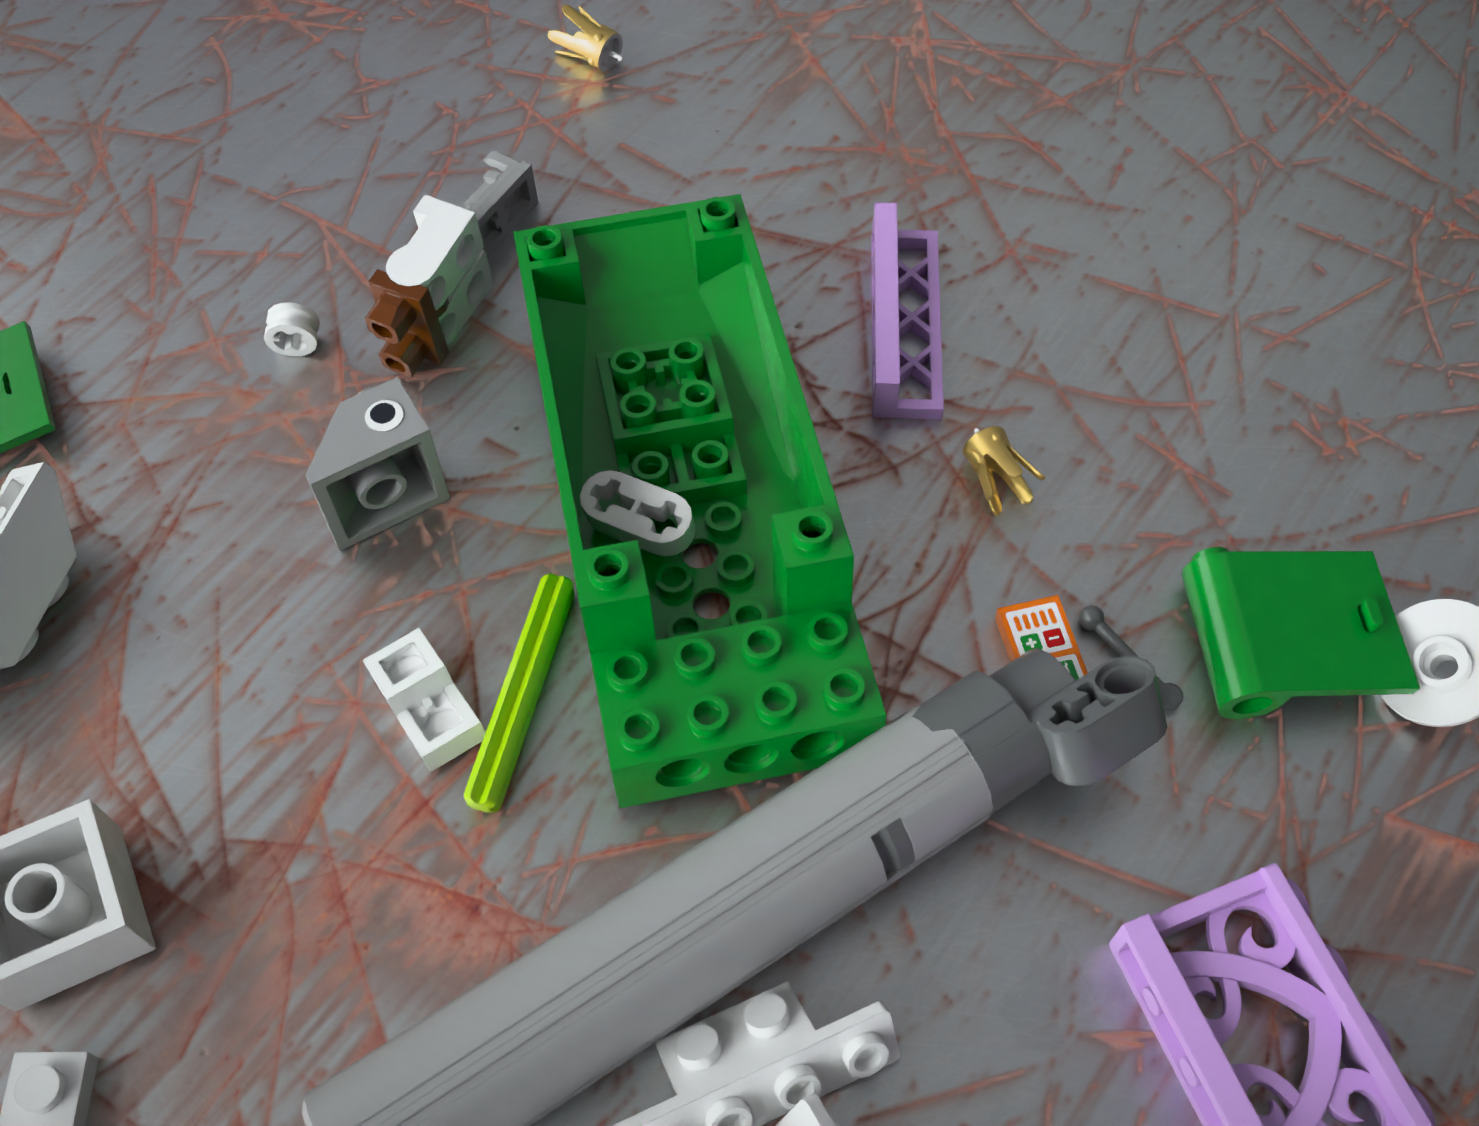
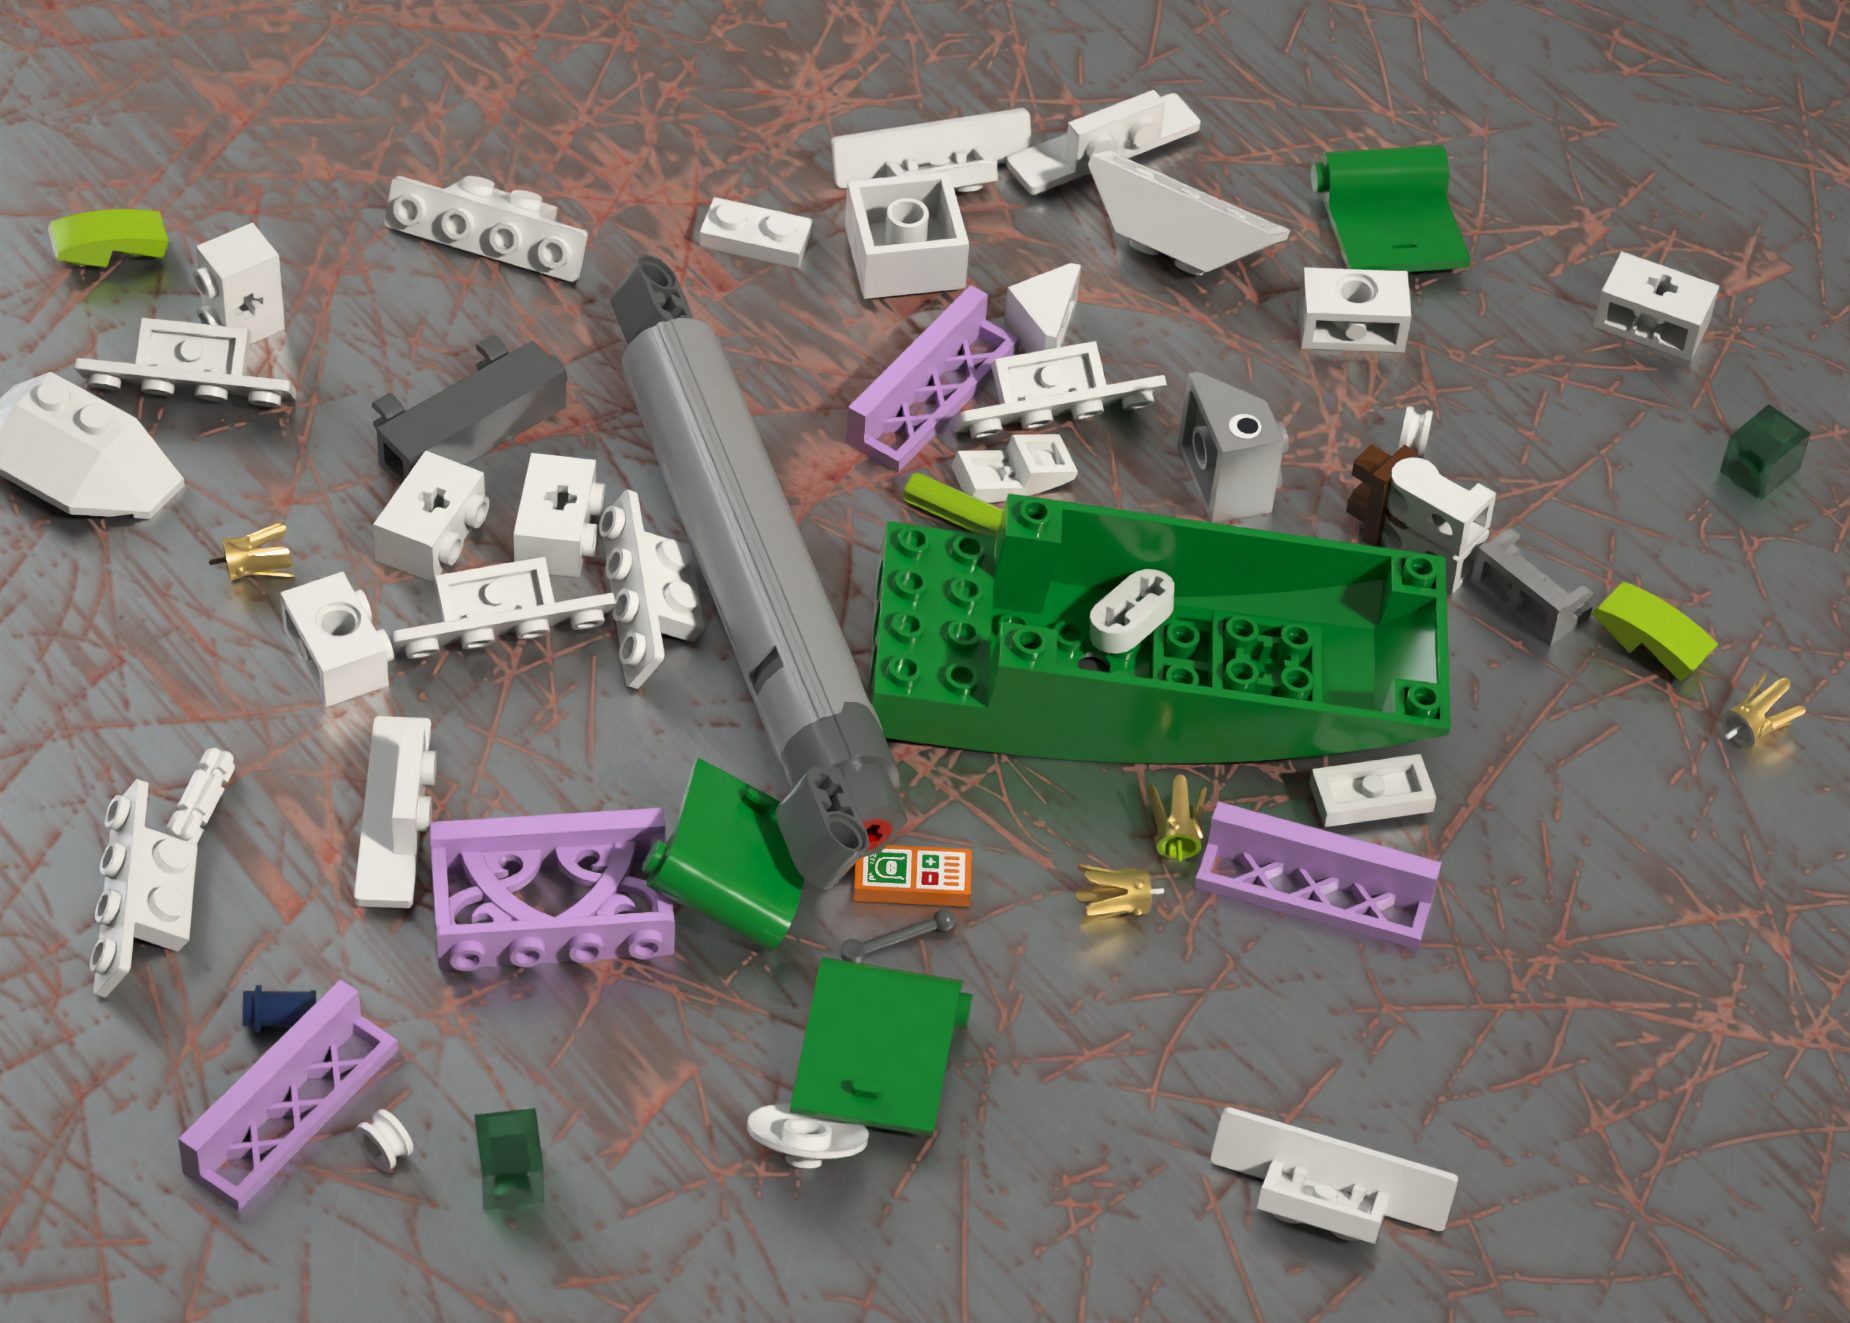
camera: 100 degrees right, 10 degrees down
none -> green door [642,758,804,952]
none -> lavender fence [846,285,1020,472]
none -> white bracket [953,341,1167,438]
none -> white slope [1004,263,1081,353]
none -> pearl gold piece [1147,774,1207,862]
none -> white bracket [1210,1107,1458,1244]
none -> white brick [1298,267,1412,353]
none -> white plate [1309,754,1436,828]
none -> lime slope [1591,582,1718,682]
none -> white brick [1593,252,1720,362]
none -> clear green brick [1720,404,1811,501]

